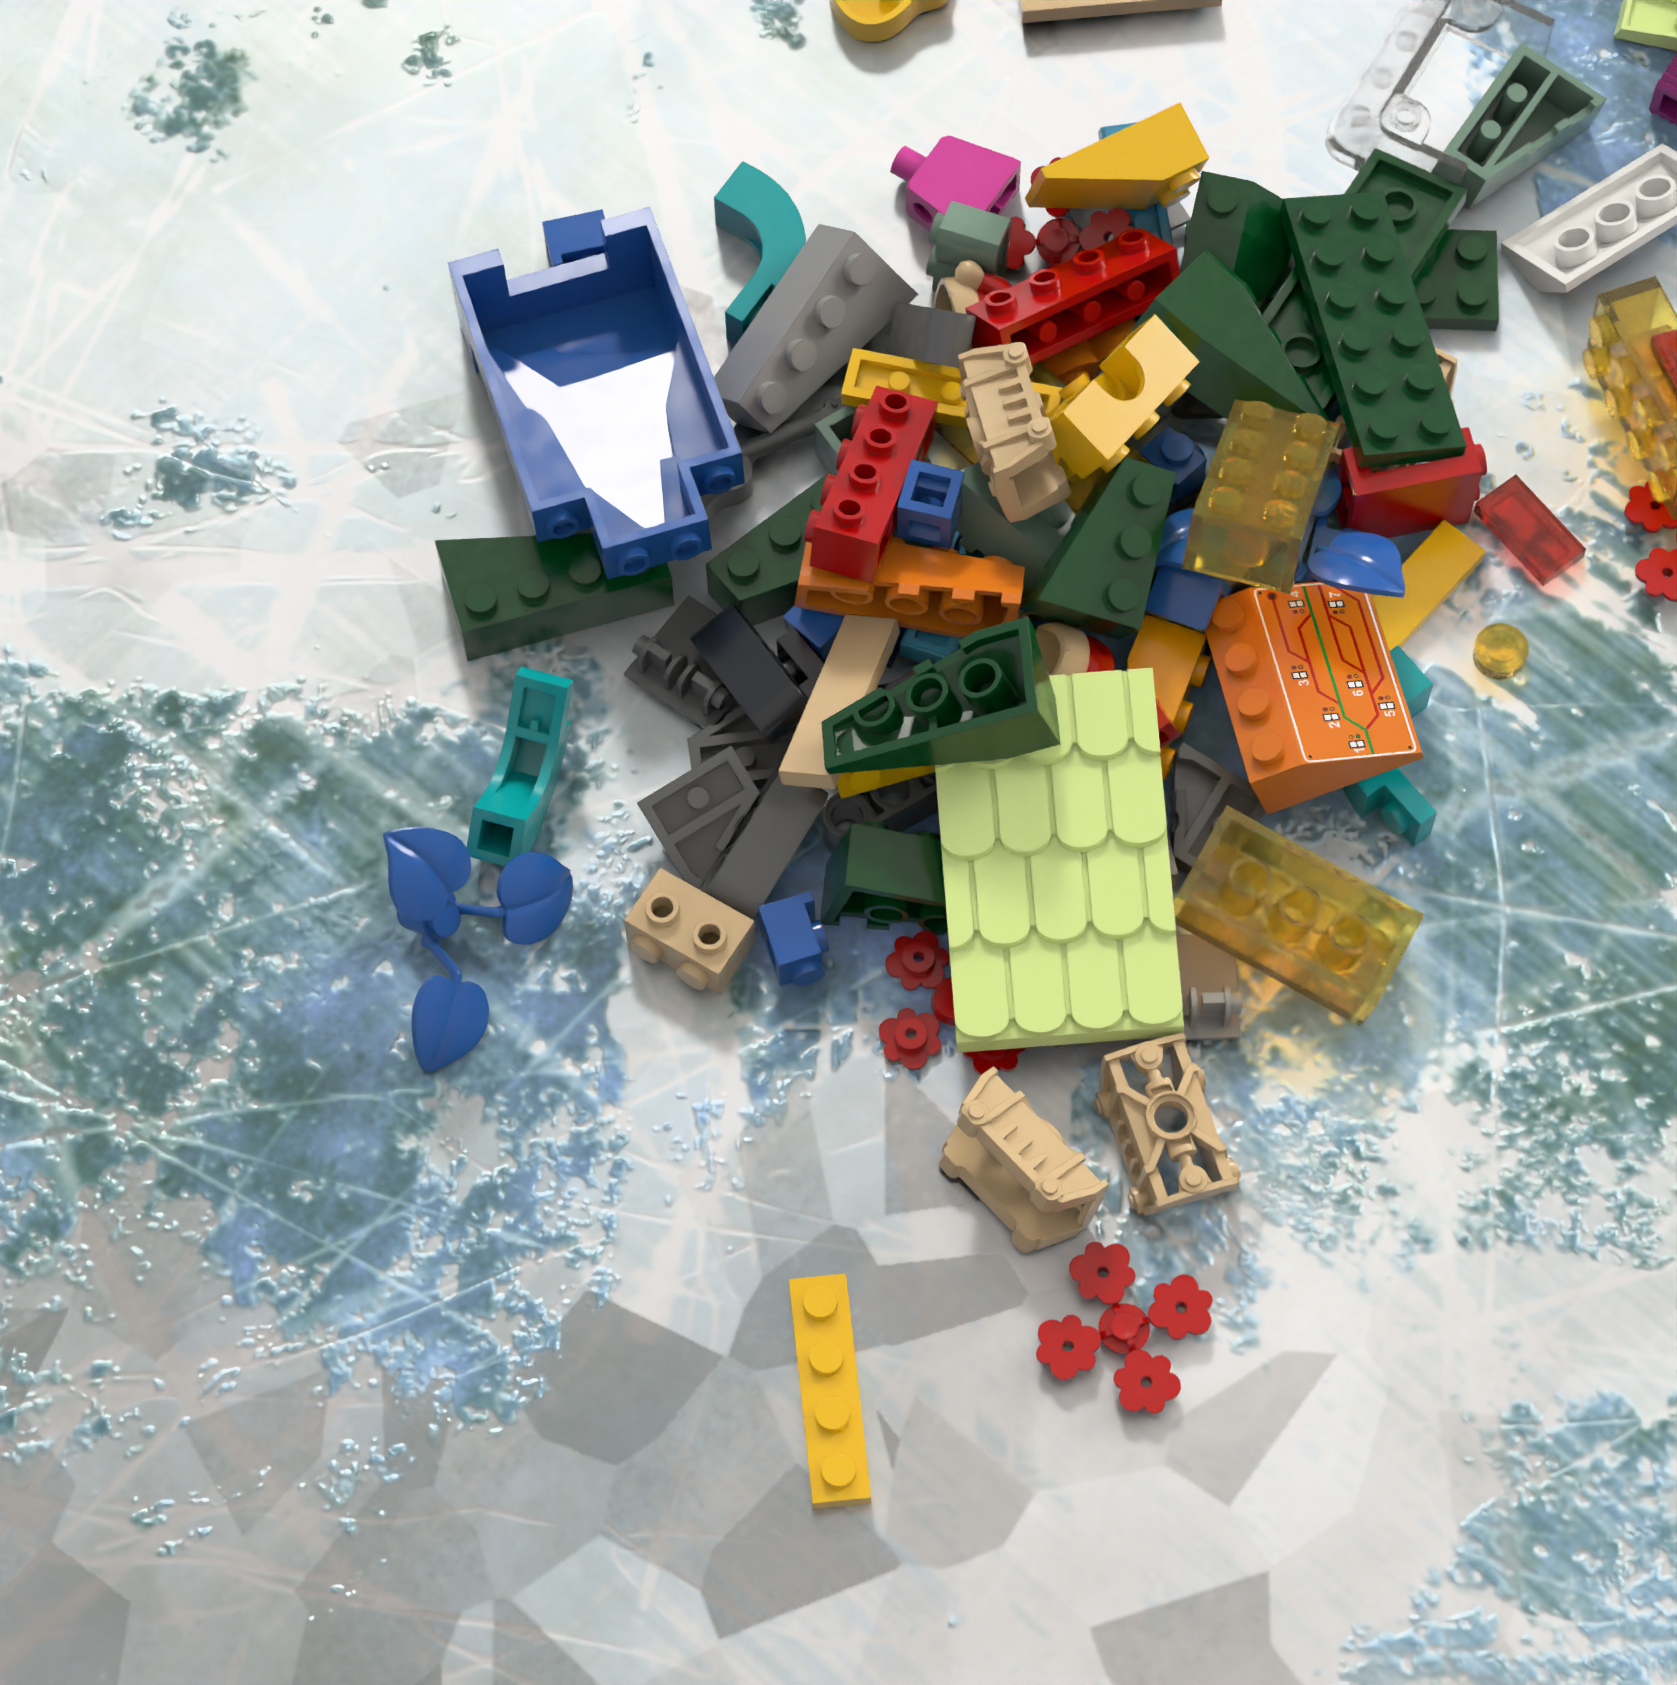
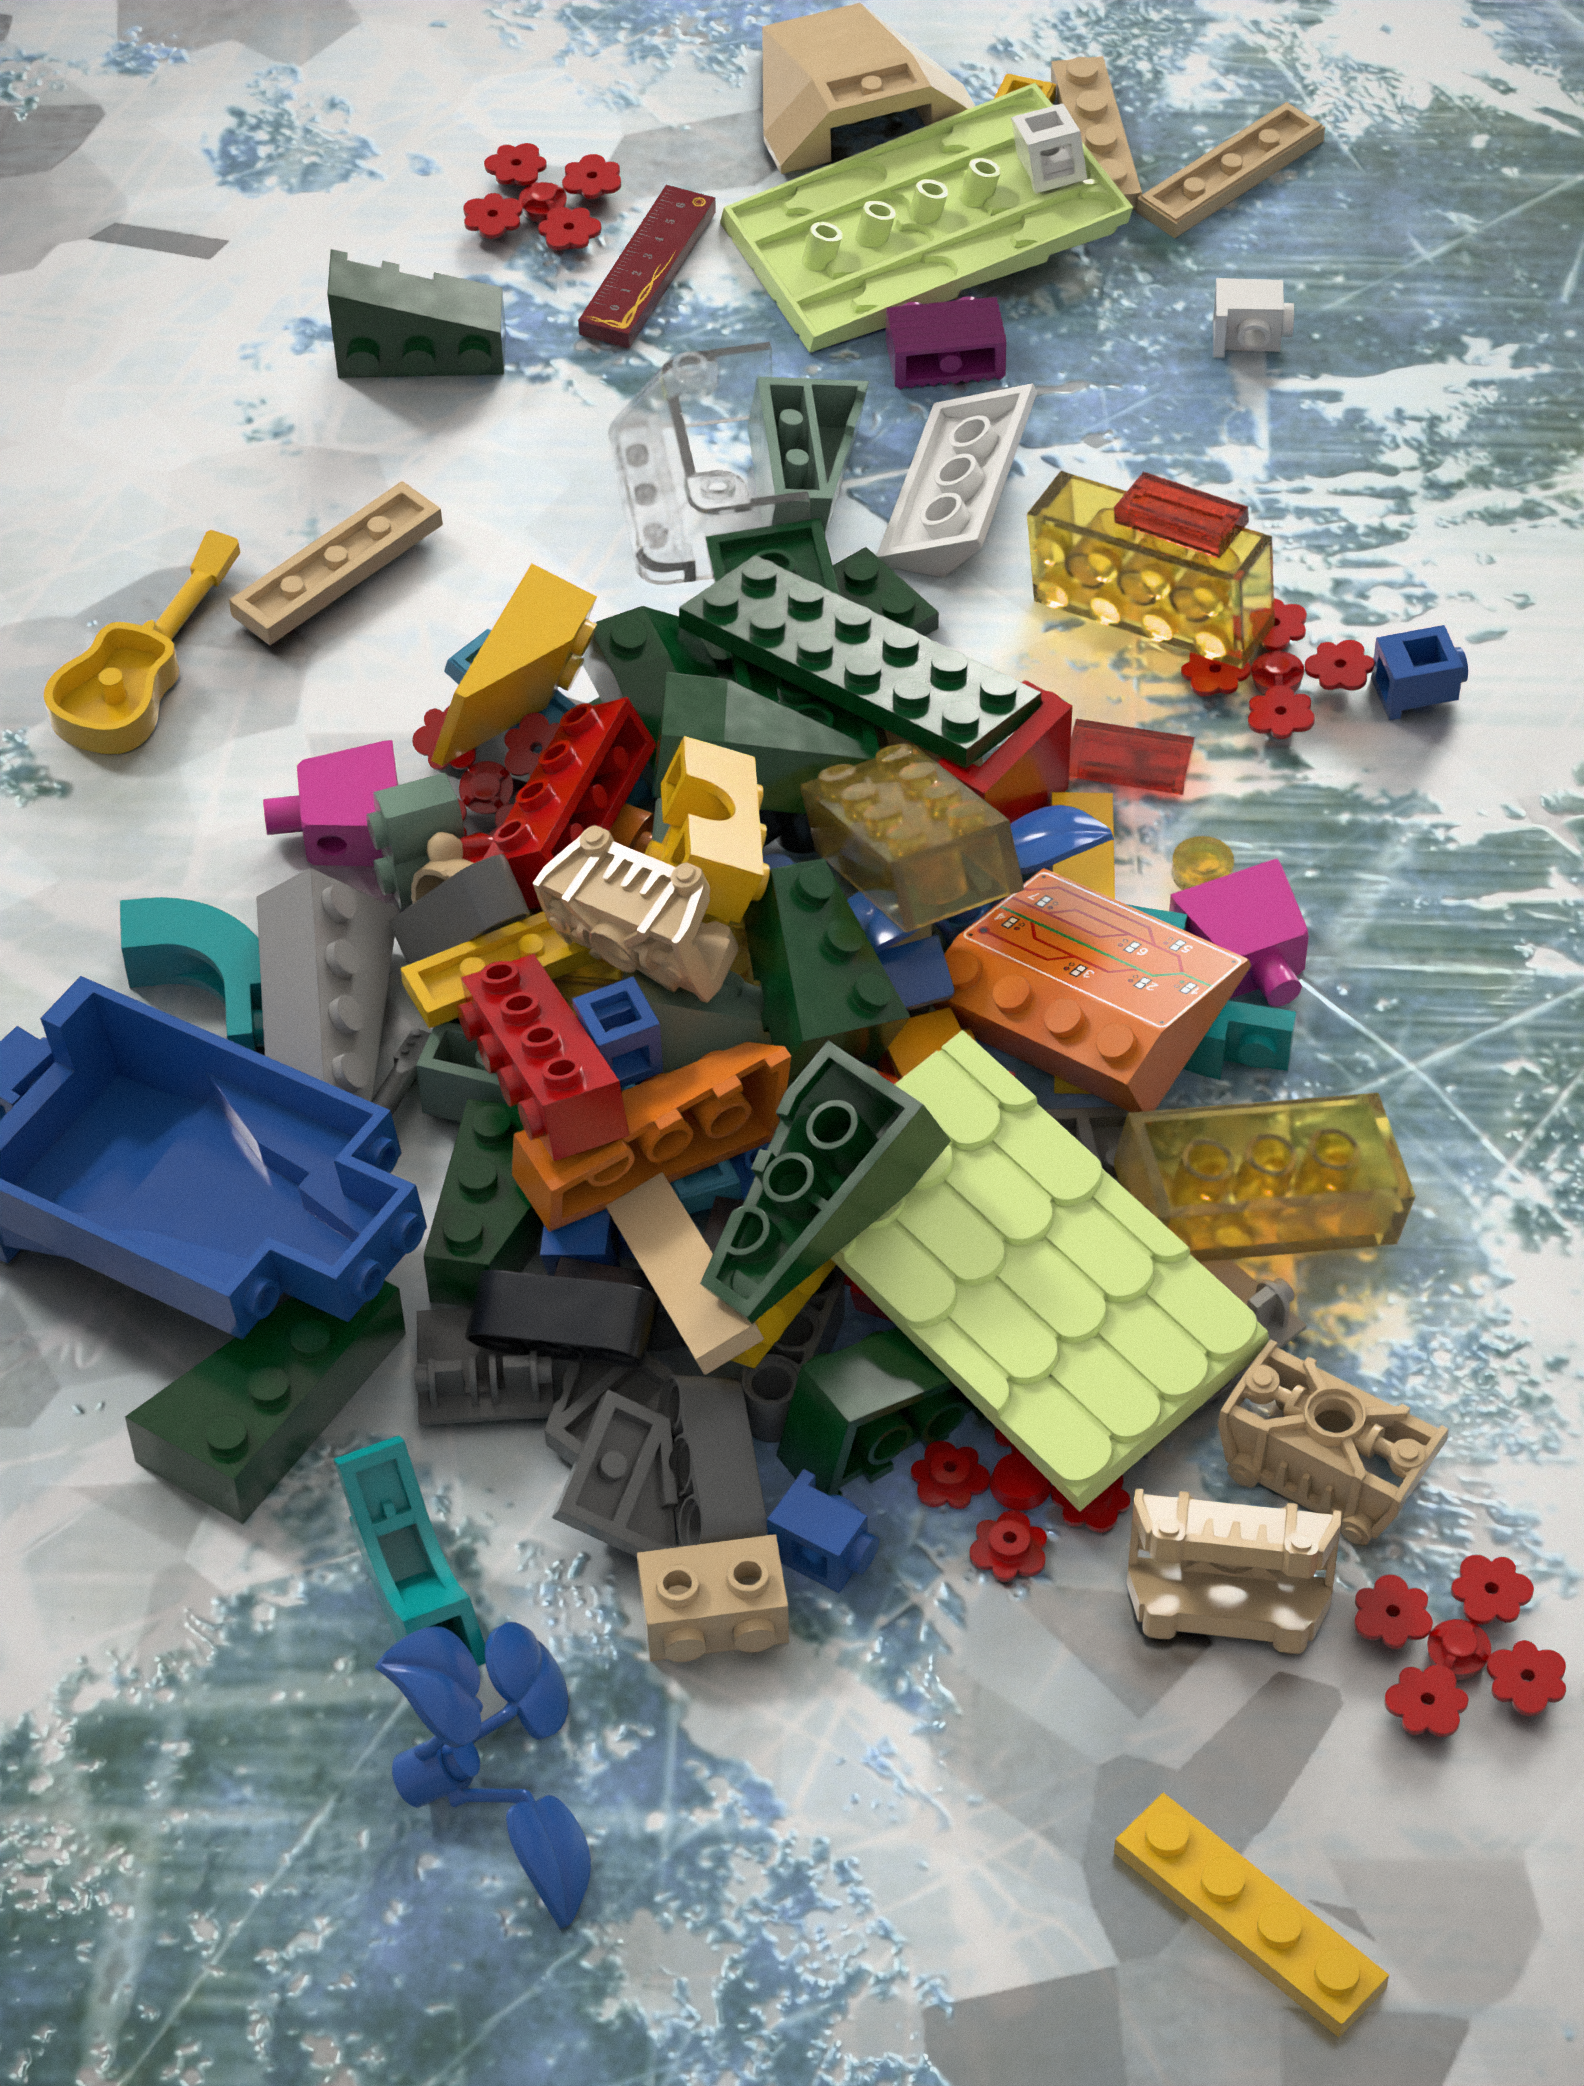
camera: 40 degrees left, 15 degrees down
none -> dark pink torso [1169,858,1309,1007]

